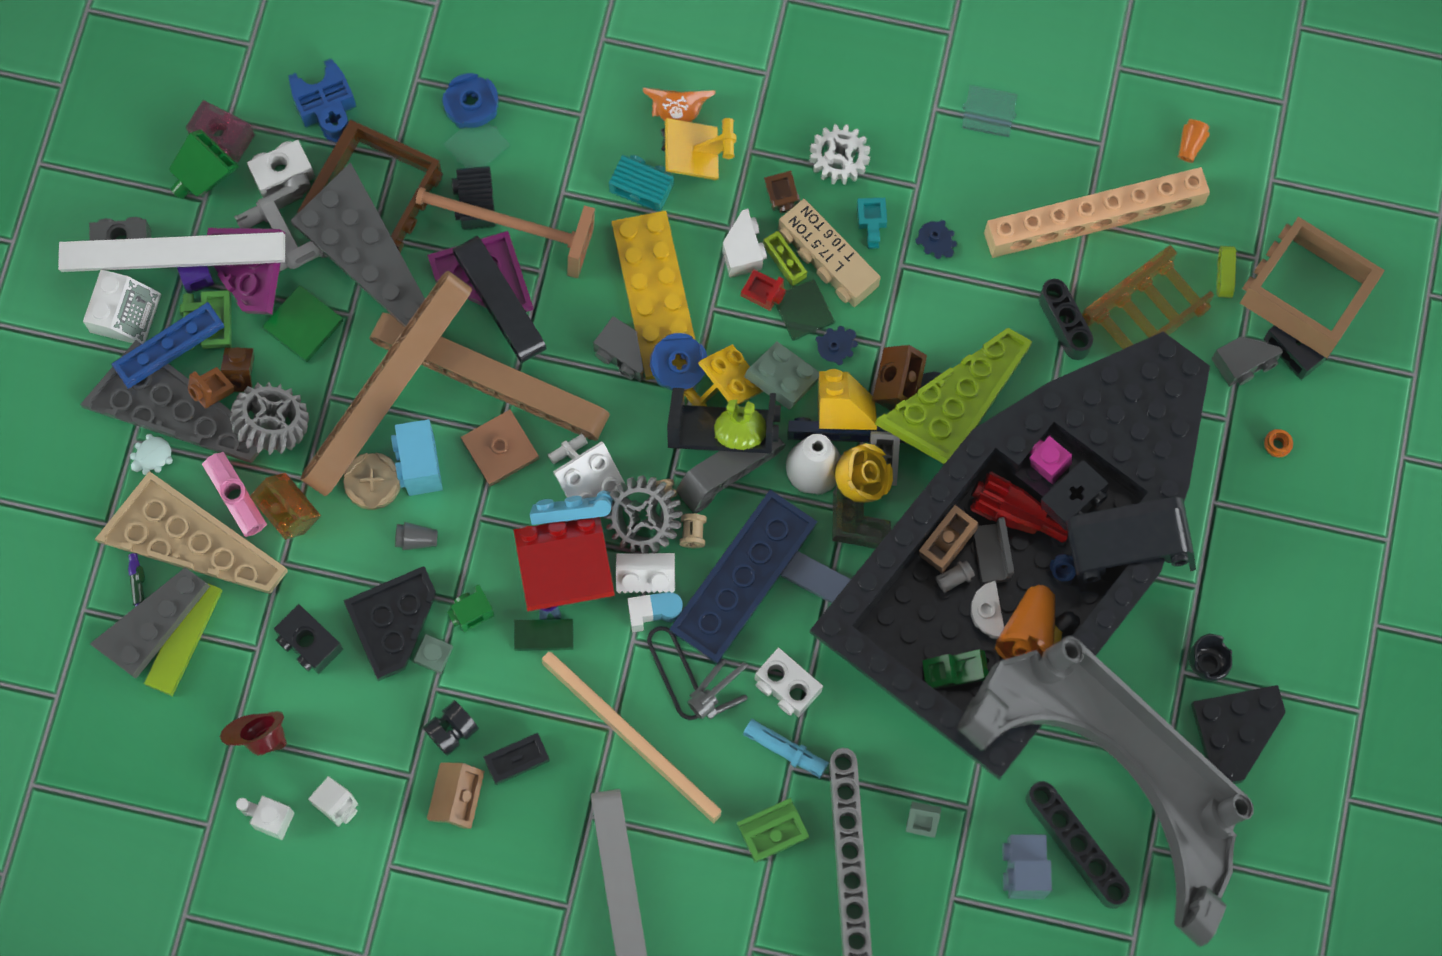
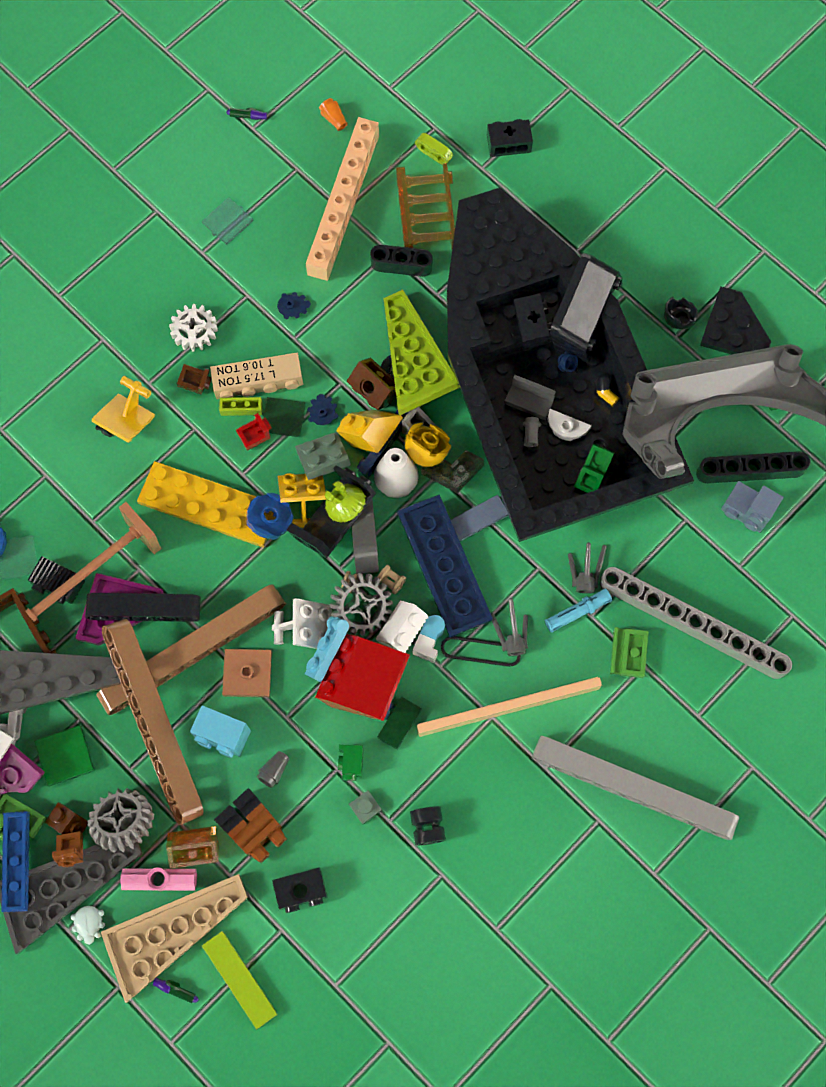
camera: 55 degrees left, 0 degrees up
dark grey wing [90,568,210,679] -> none
dark red piece [220,711,287,756] -> none
white brick [236,796,294,840] -> none
white slope [309,776,358,827] -> none
tan tile [343,453,401,510] -> none
black plate [344,566,436,681] -> none
medium nougat panel [427,763,485,829] -> none
black plate [483,733,550,785] -> none
dark grey slope [593,316,644,382] -> none
teal brick [609,155,674,212] -> none
orange hat [643,87,716,122] -> none
white slope [723,209,767,278] -> none
white brick [755,648,823,718] -> none
teal plate [857,198,887,249] -> none
sand green plate [906,801,941,838] -> none
medium nougat brick [919,505,978,573] -> none
red piece [970,471,1068,543] -> none
orange cone [995,585,1056,660] -> none
dark pink brick [1030,436,1072,485] -> none
dark grey slope [1212,337,1283,387] -> none
medium nougat window [1240,217,1385,358] -> none
orange plate [1264,429,1293,458] -> none
none -> dark orange hips [214,788,287,863]
none -> piece [226,108,267,120]
none -> dark grey plant [568,542,607,594]

